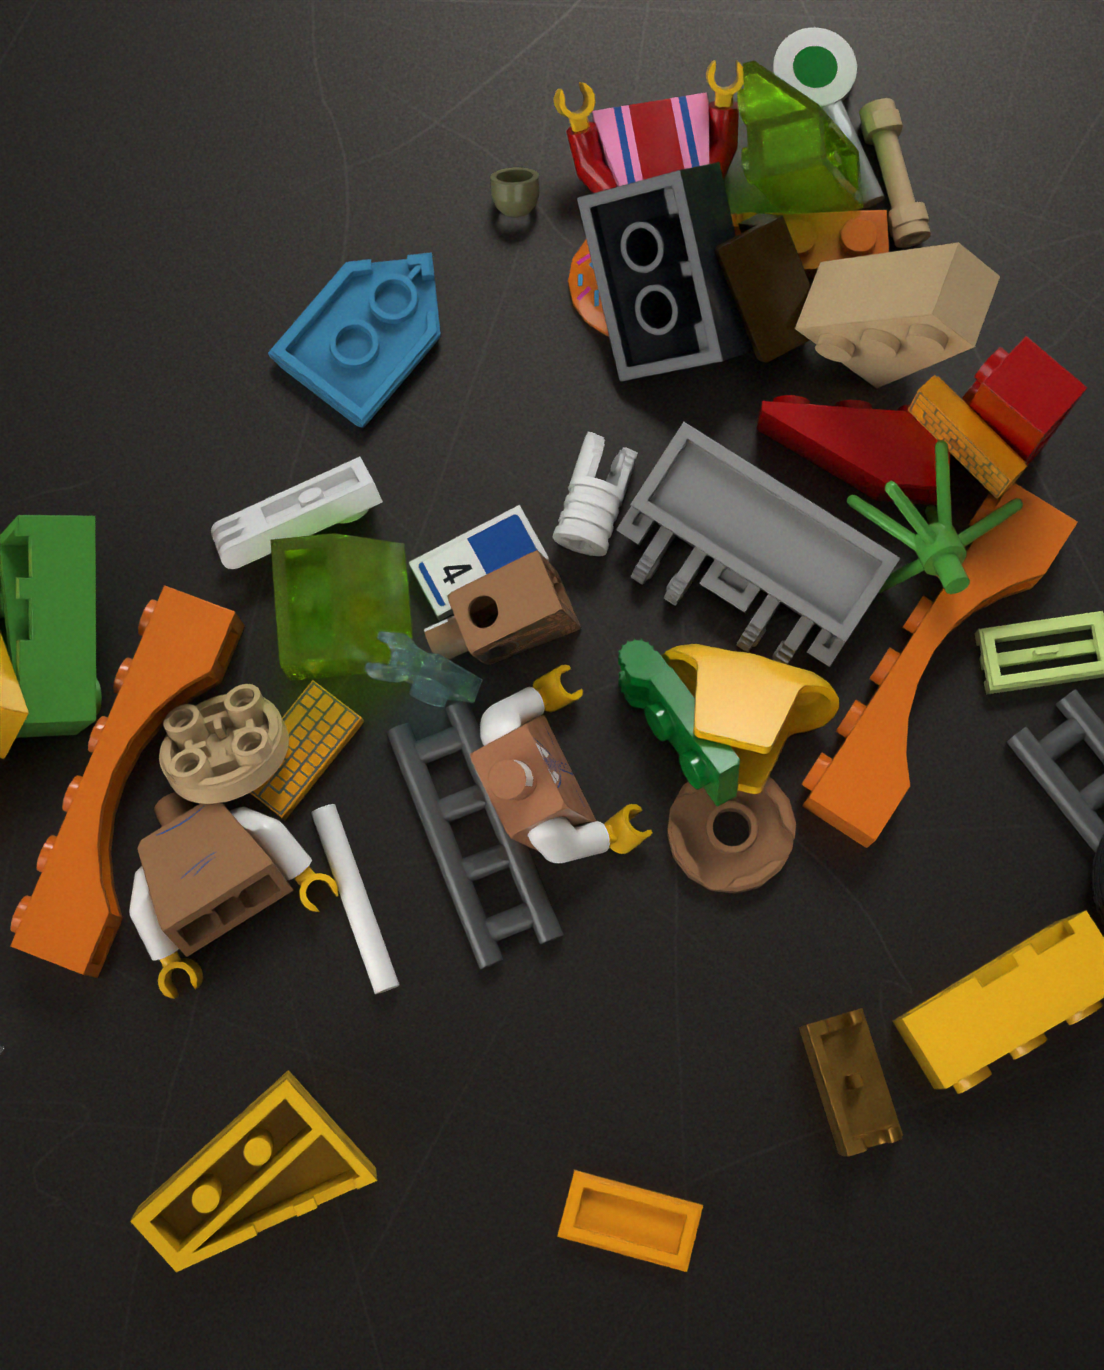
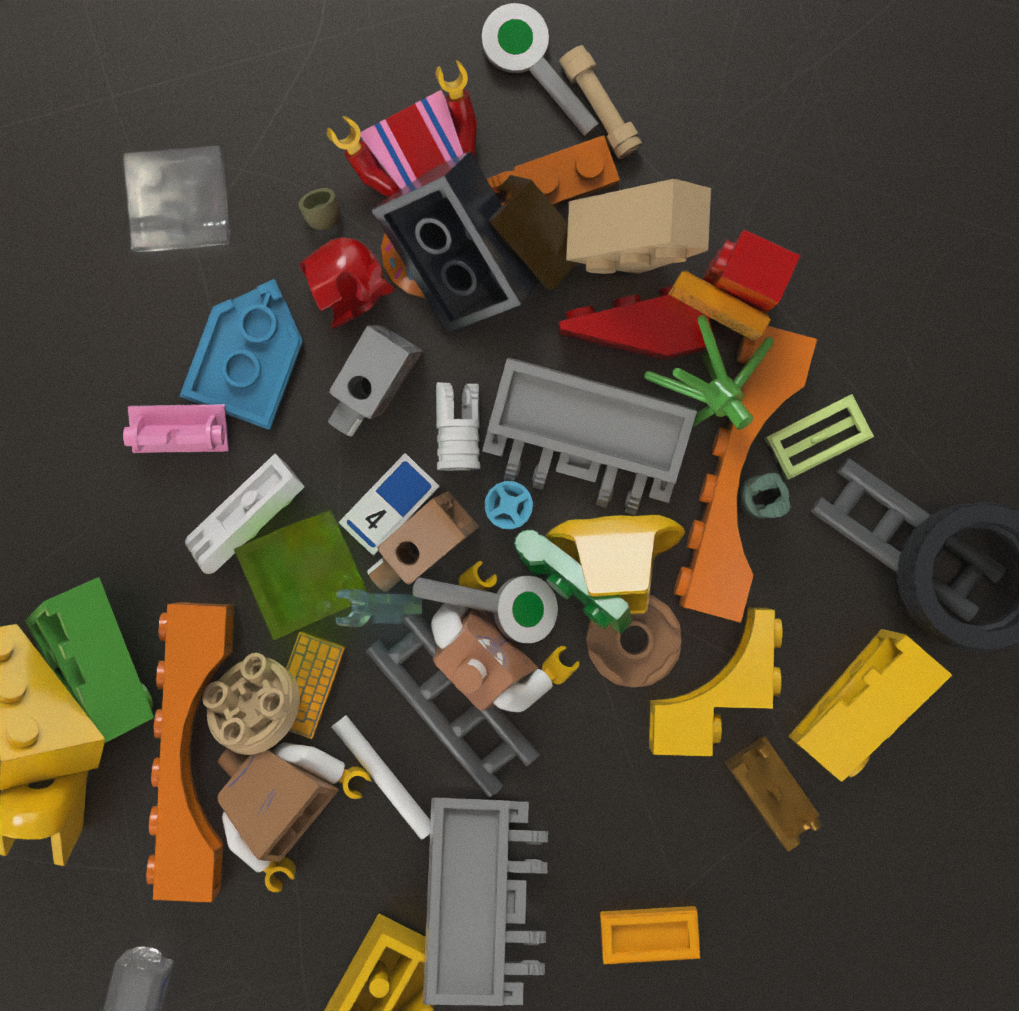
camera: 20 degrees left, 10 degrees up
clear neon green slope [737,60,863,215] -> none
none -> bright pink hinge [123,404,229,453]
none -> clear hinge [124,145,230,252]
none -> red helmet [299,237,394,330]
none -> light grey torso [328,325,424,437]
none -> piece [413,576,558,643]
none -> light grey hinge [423,798,548,1006]
none -> medium azure wheel [485,481,533,529]
none -> yellow arch [649,607,783,756]
none -> sand green hinge [738,473,791,519]

